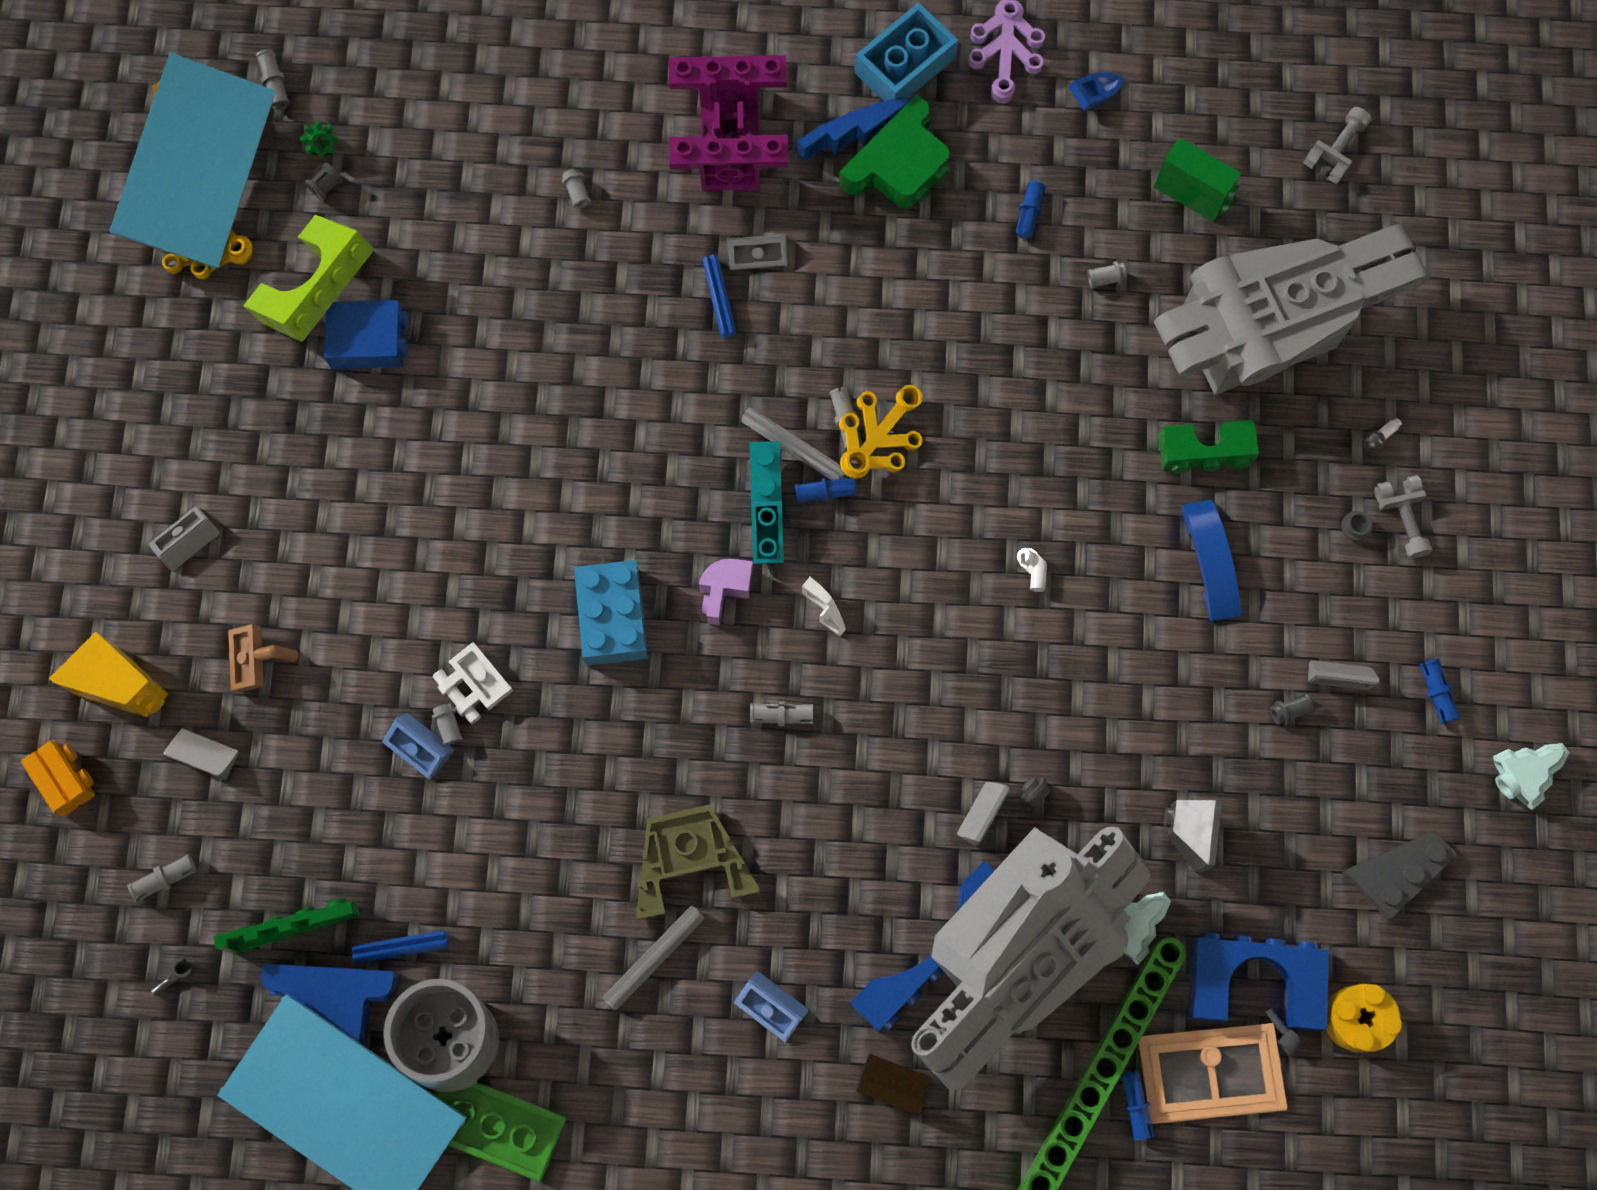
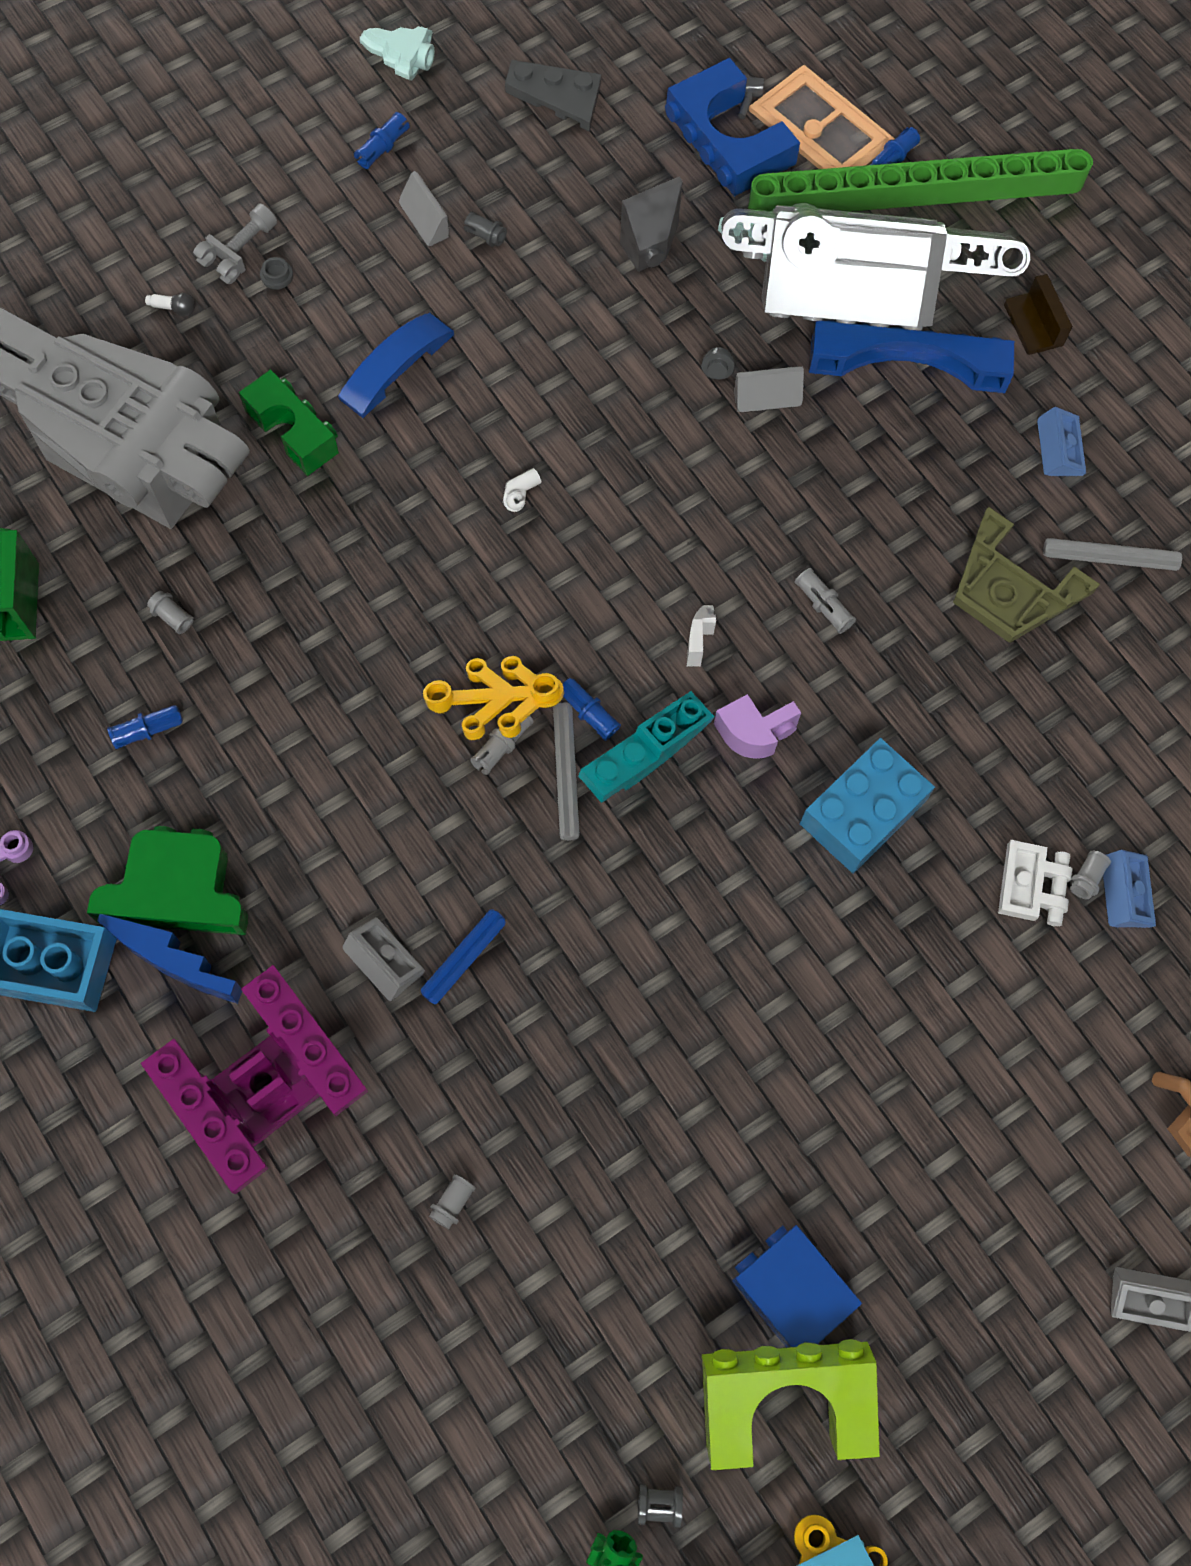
camera: 130 degrees left, 5 degrees down
yellow brick [1326,984,1402,1052] -> none

